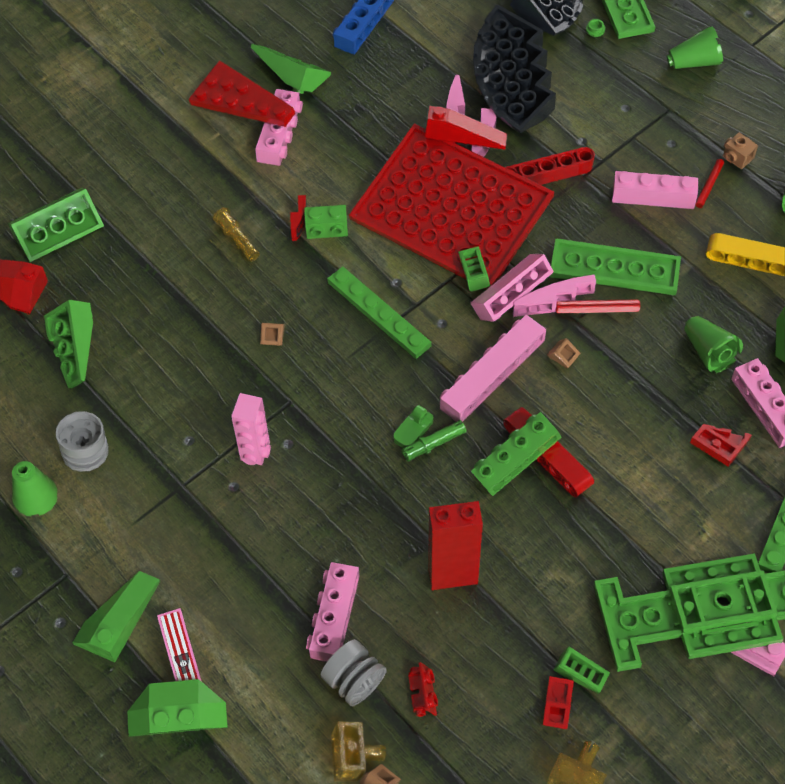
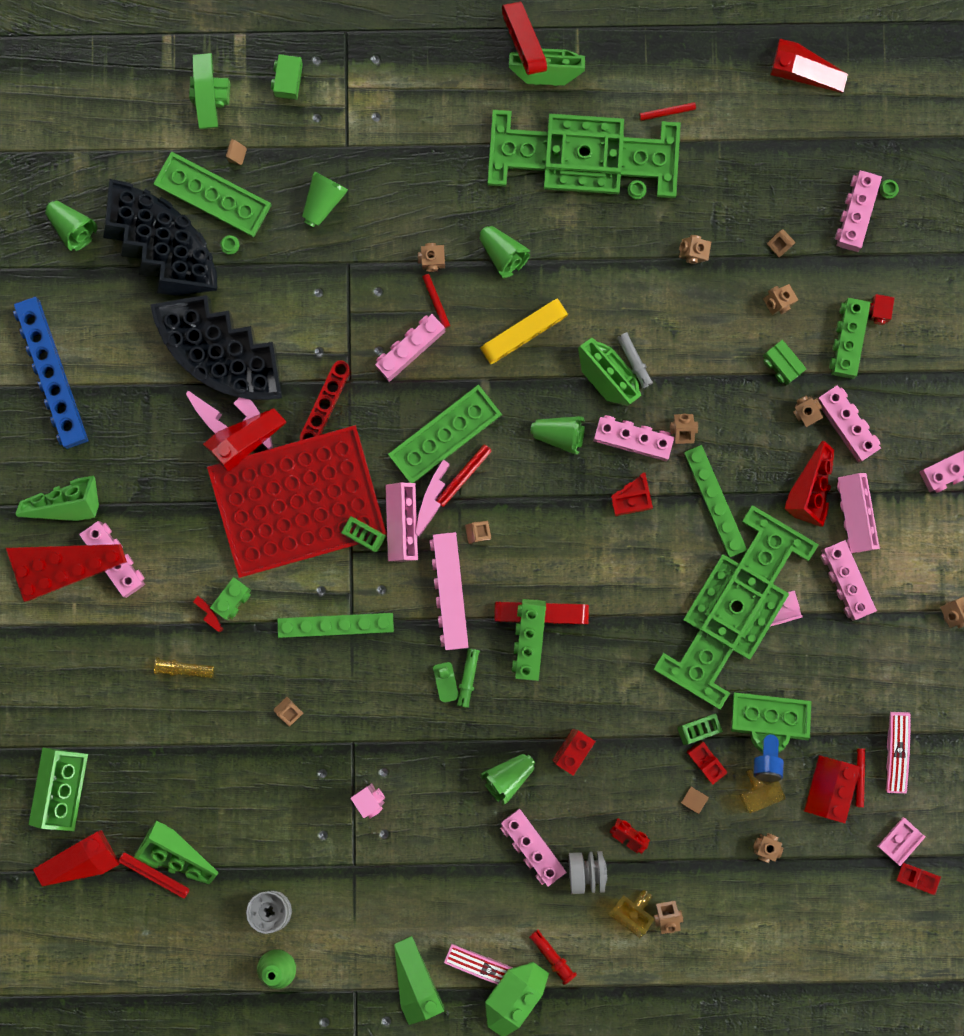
camera: 50 degrees left, 25 degrees up
none -> red axle [119,853,190,899]
none -> bright green cone [480,754,535,805]
none -> red pin [529,929,577,985]
none -> medium nougat slope [681,787,709,814]
none -> bright green plate [731,692,811,782]

